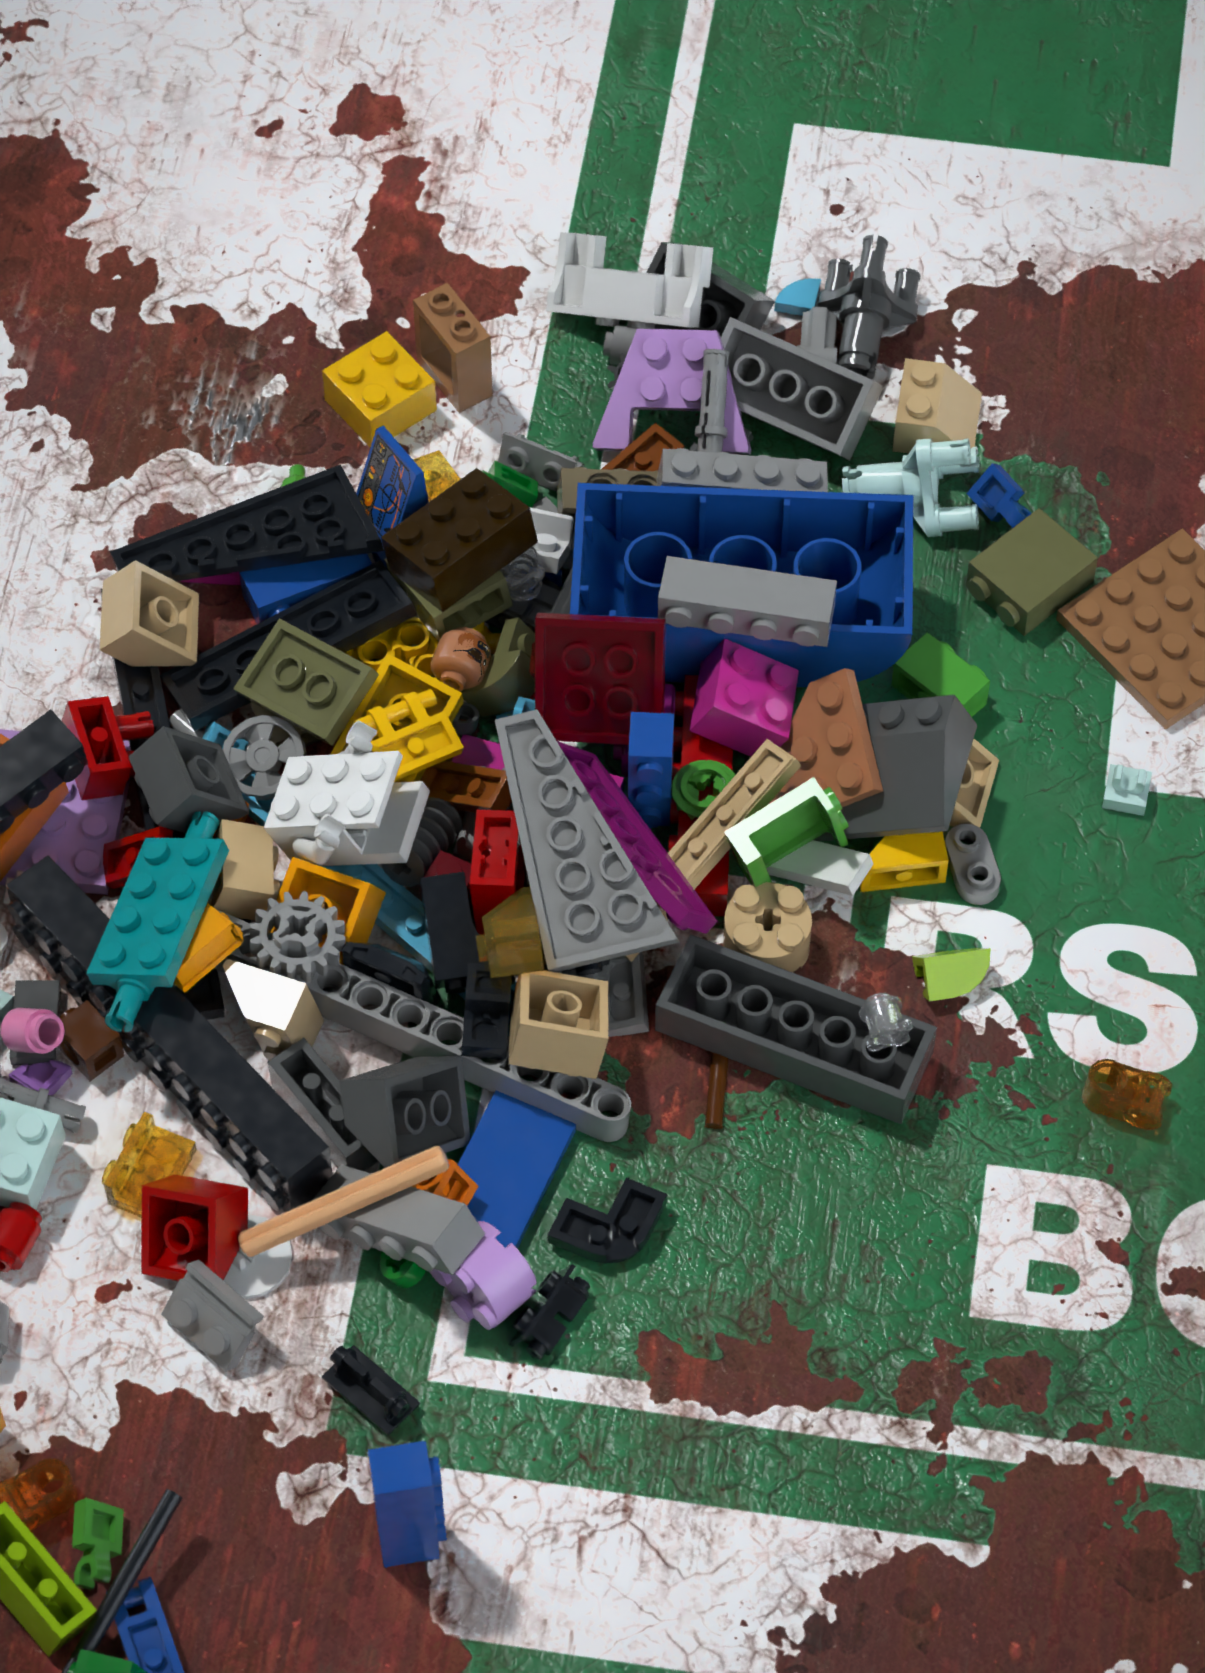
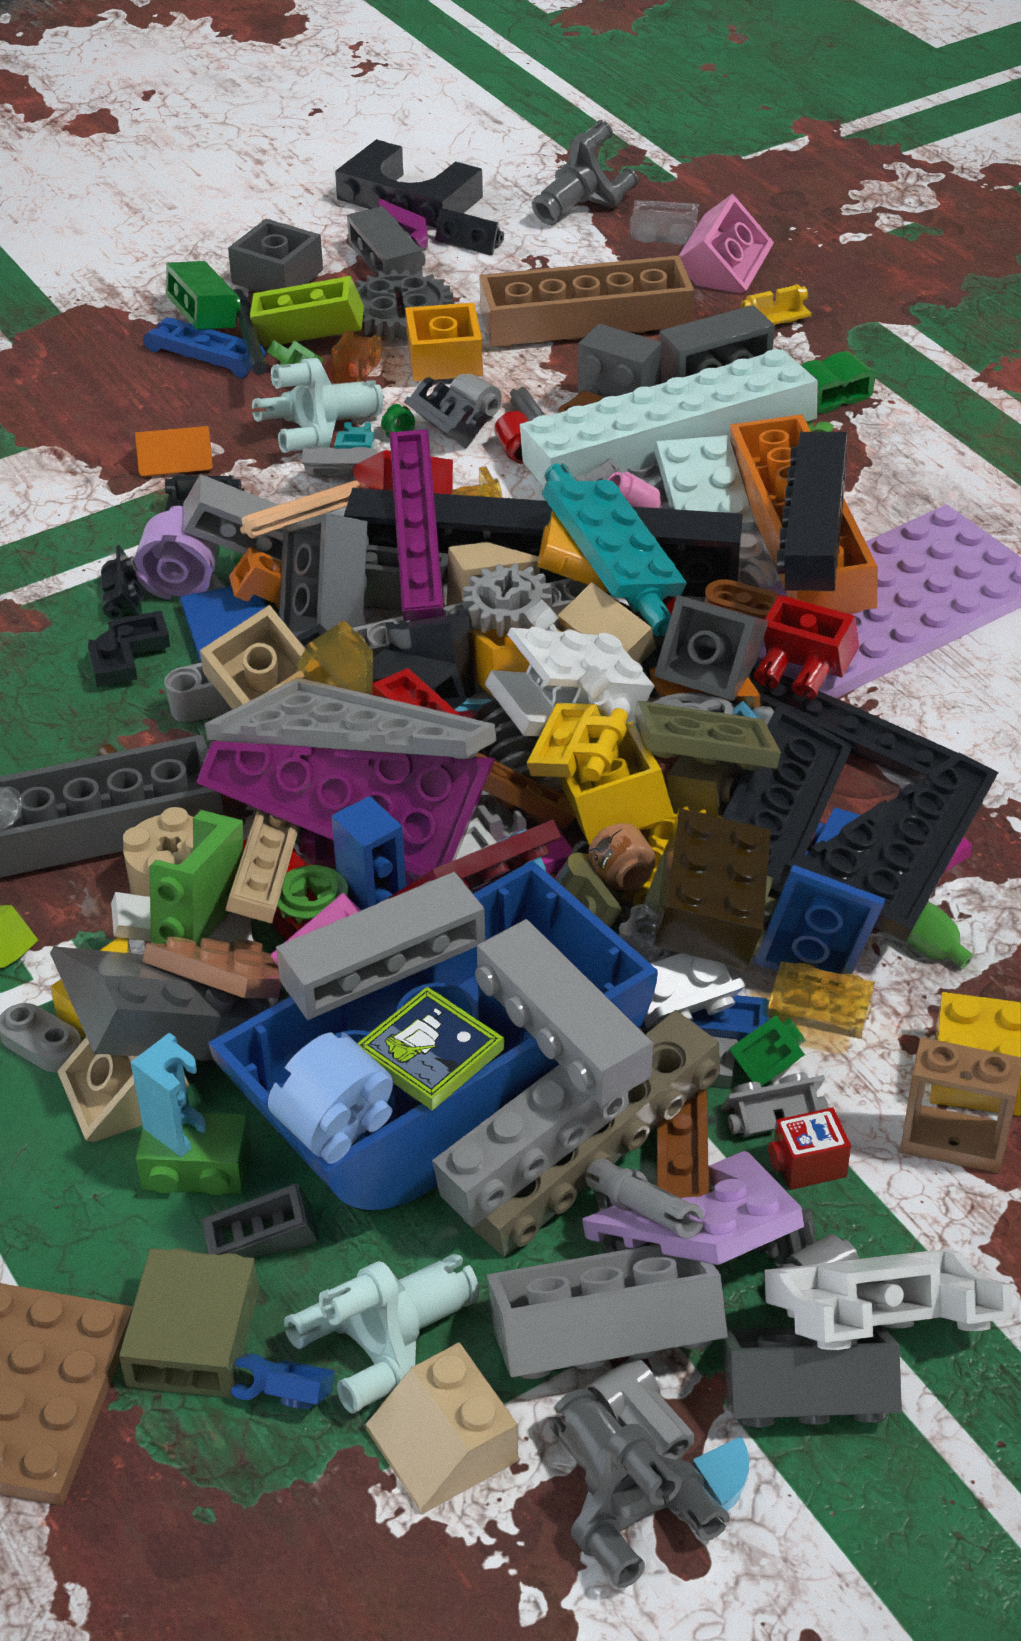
camera: 140 degrees right, 15 degrees down
tan slope [100,560,199,667] -> none
blue brick [368,1441,447,1568] -> none
none -> medium azure hinge [130,1033,206,1157]
none -> orange panel [135,426,213,477]
none -> dark grey slope [202,1183,319,1258]
none -> light aqua wheel [252,358,384,453]
none -> light blue brick [268,1032,393,1164]
none -> teal plate [334,422,375,449]
none -> tile [357,987,504,1111]
none -> green plate [381,404,415,438]
none -> magenta tile [389,429,444,620]
none -> black hinge [404,377,490,449]
none -> light grey brick [475,919,653,1106]
none -> dark orange plate [704,579,778,619]
none -> red brick [768,1107,851,1190]

